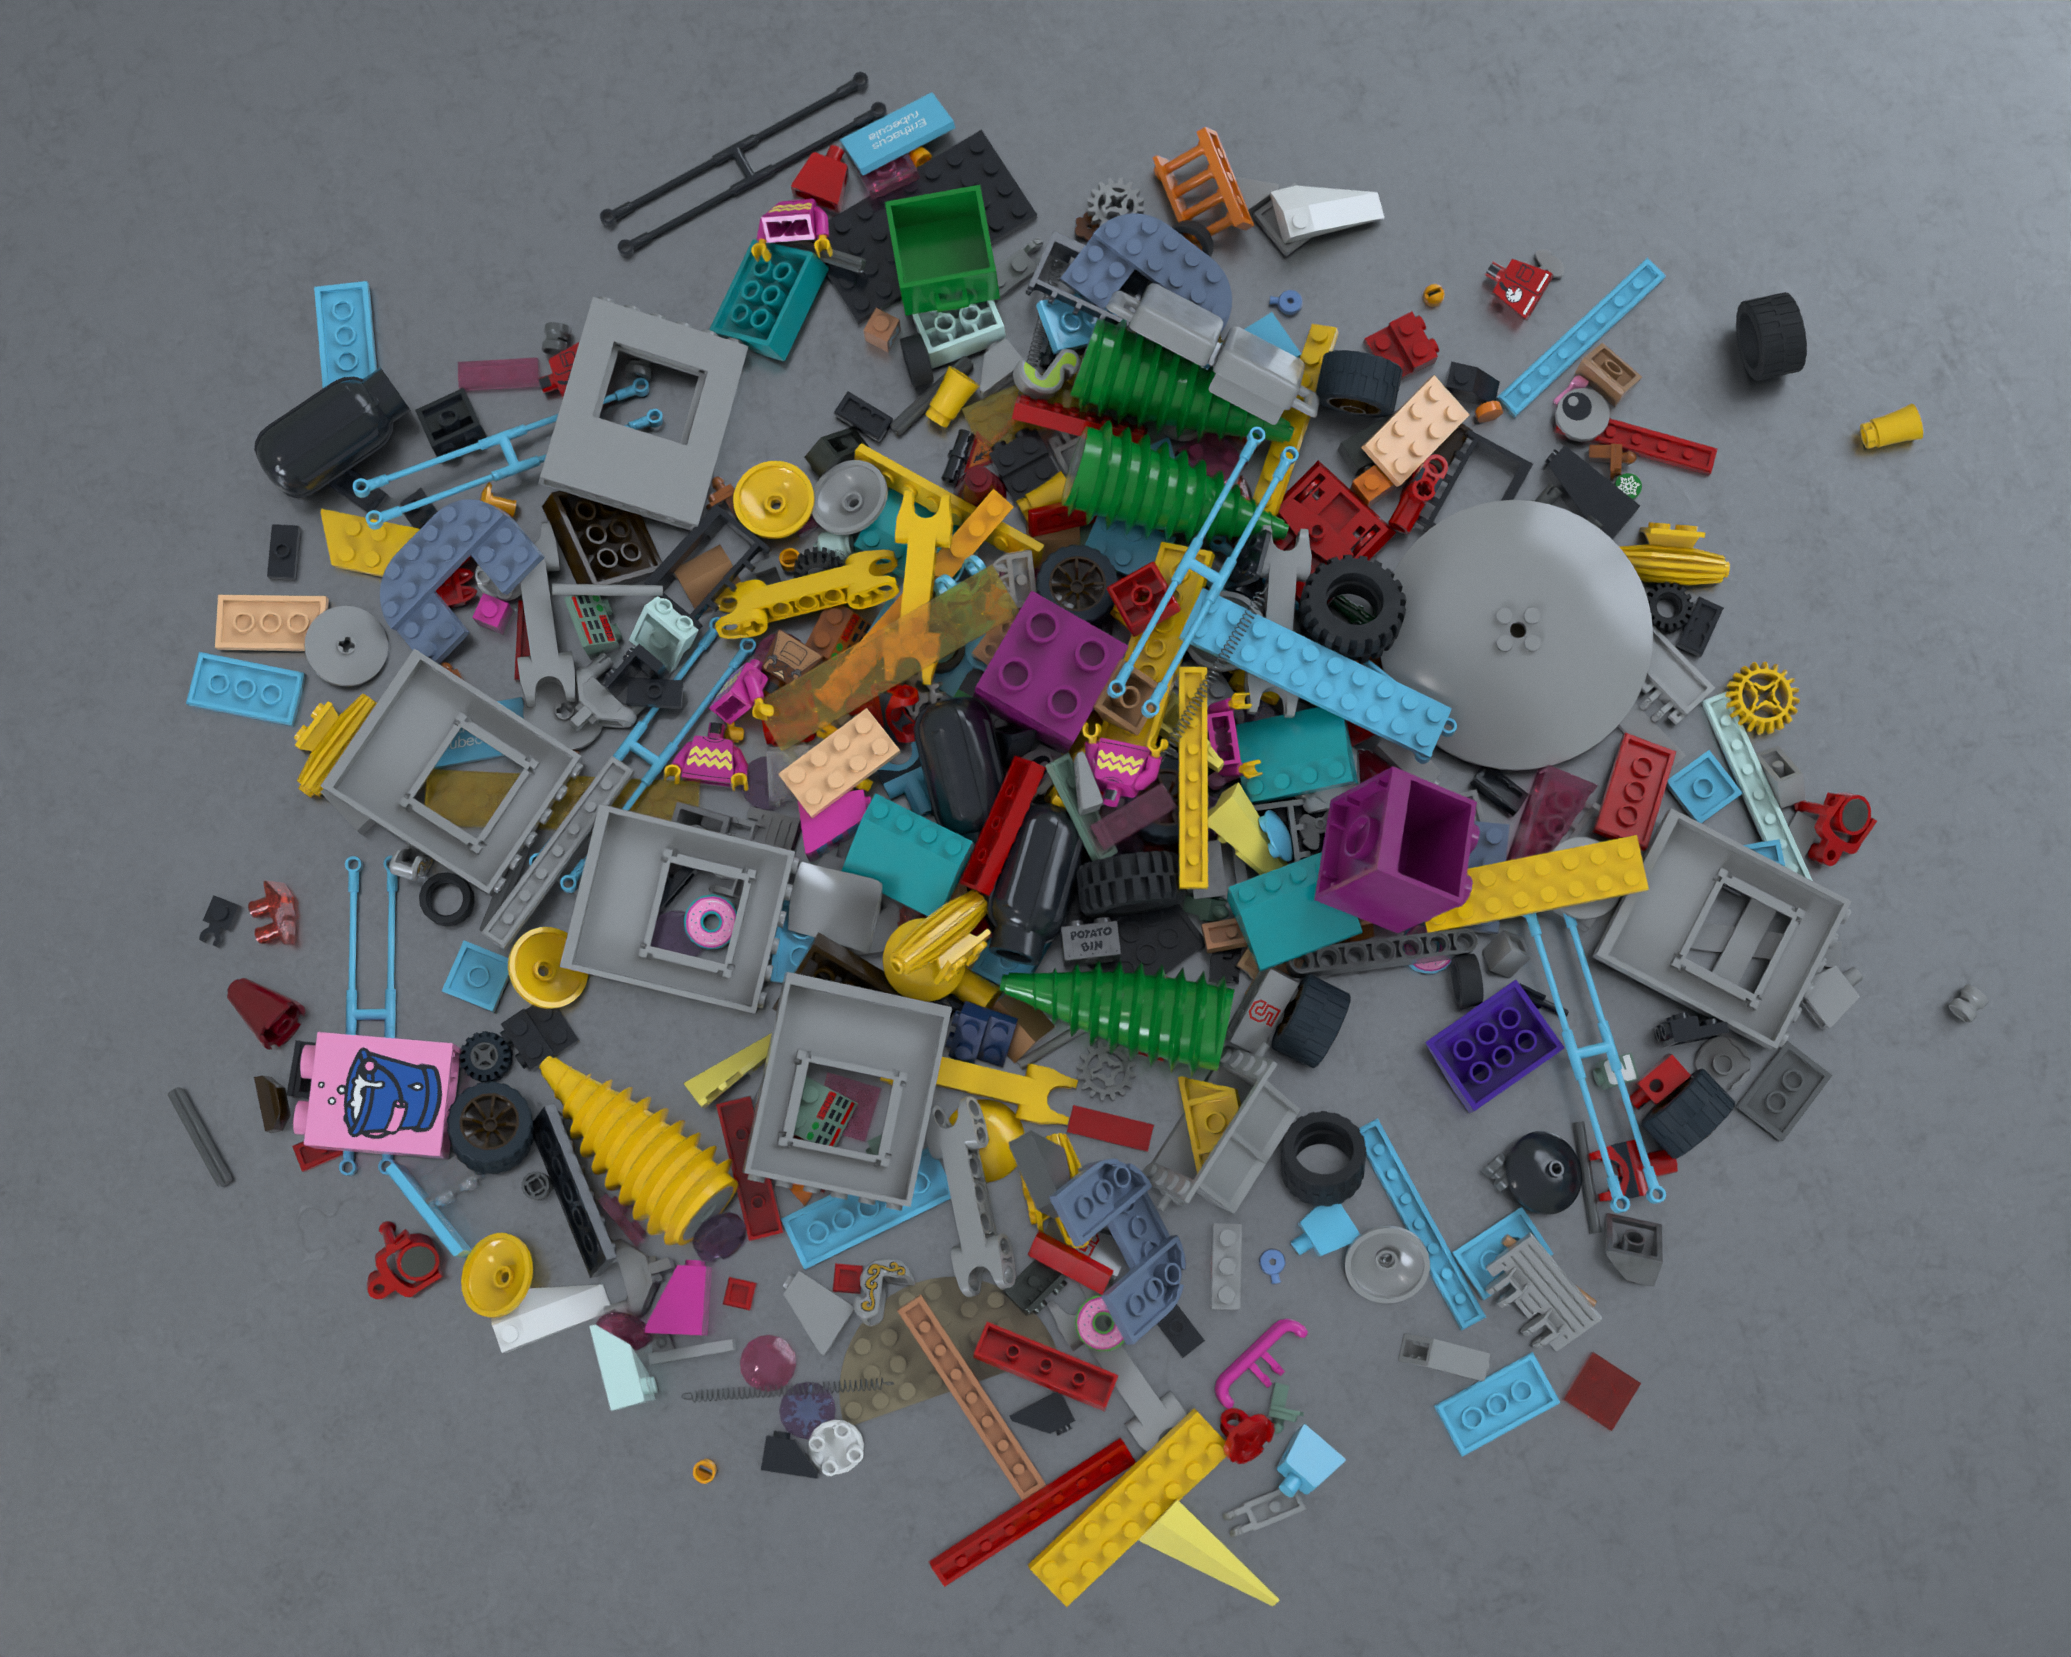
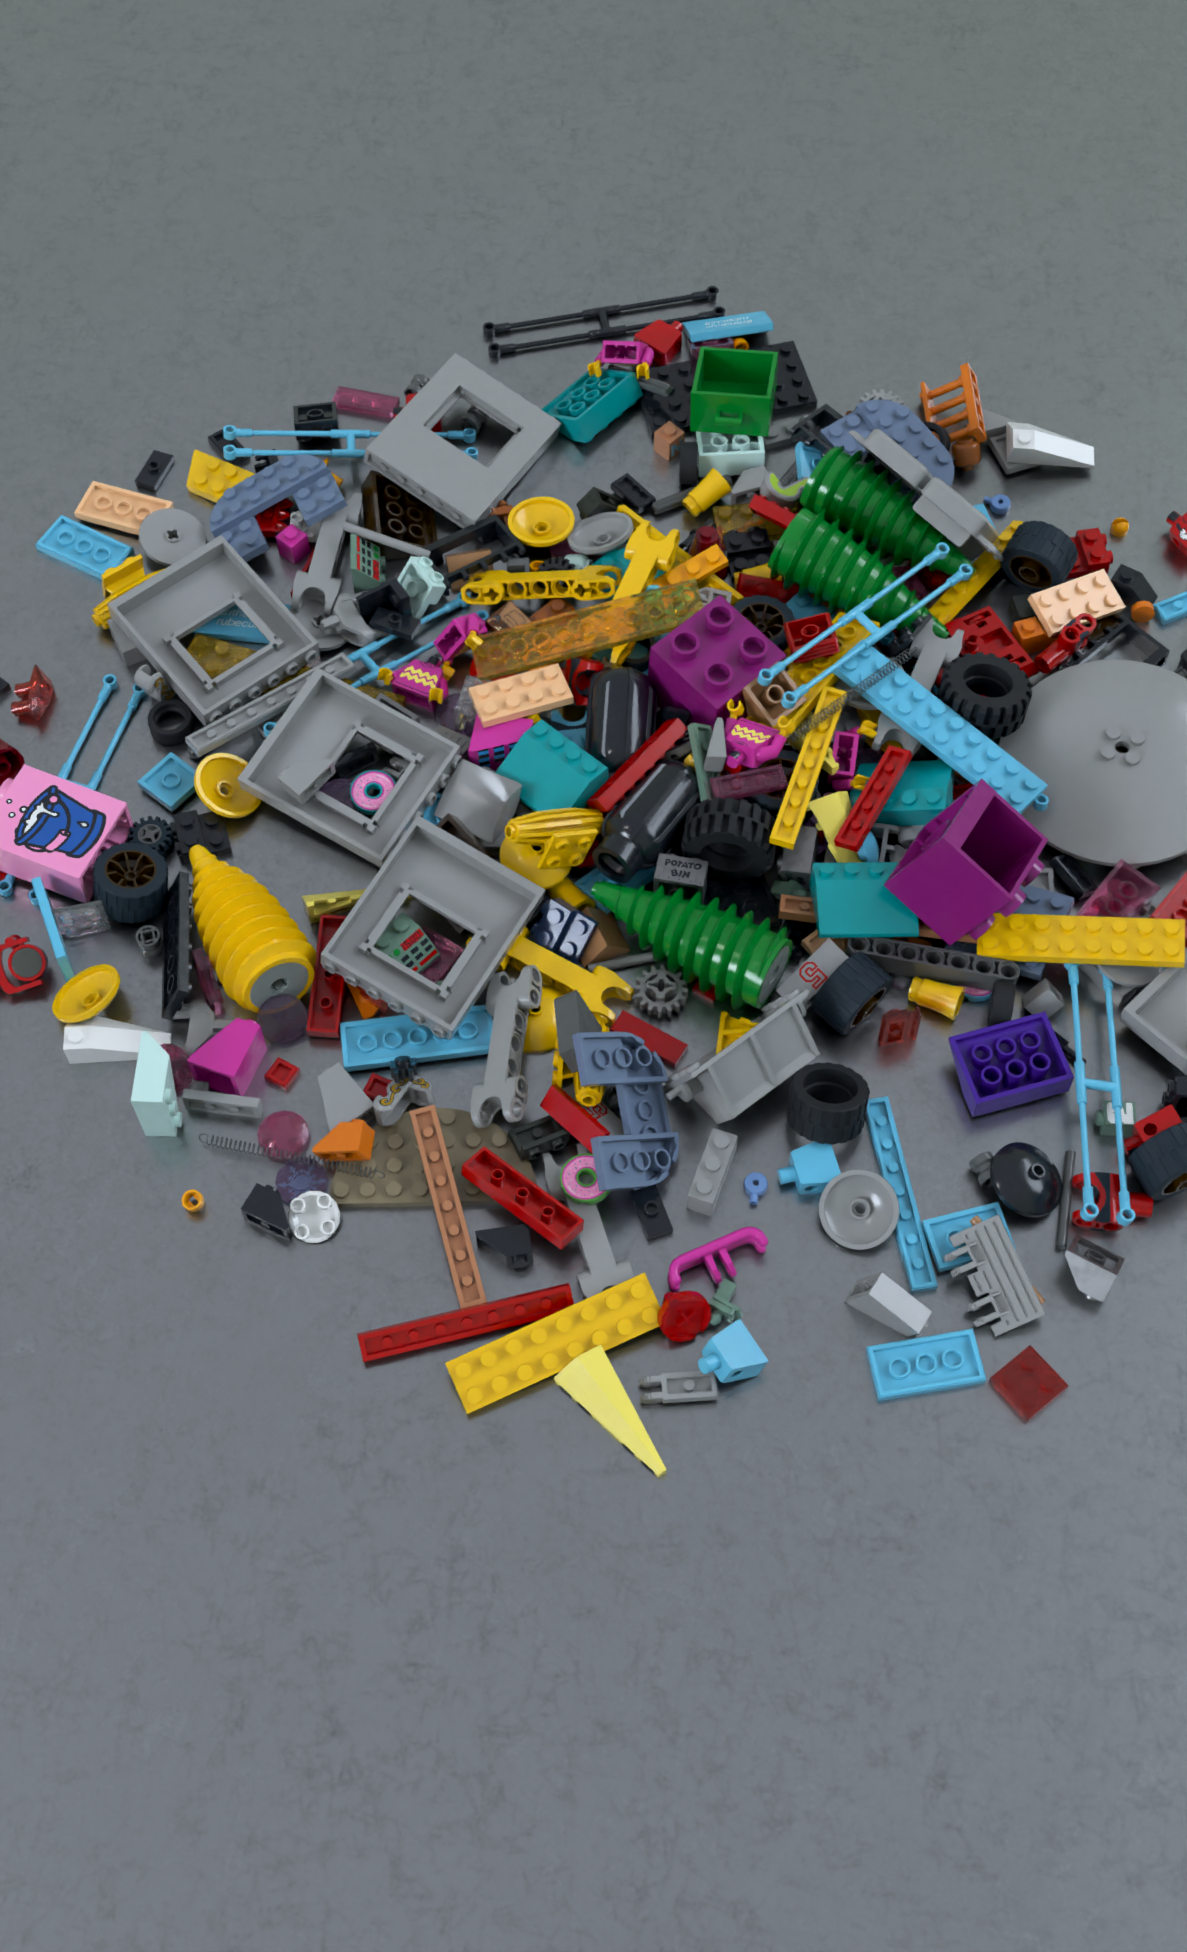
camera: 20 degrees right, 20 degrees down
black piece [254,367,411,498] -> none
medium azure plate [314,281,377,388] -> none
none -> light grey slope [279,759,336,805]
none -> orange slope [312,1119,375,1162]
none -> black plate [390,1056,417,1083]
none -> red plate [834,745,913,852]
none -> clear red plate [878,1006,922,1047]
none -> yellow plant [908,977,966,1020]
none -> dark orange head [951,436,981,471]

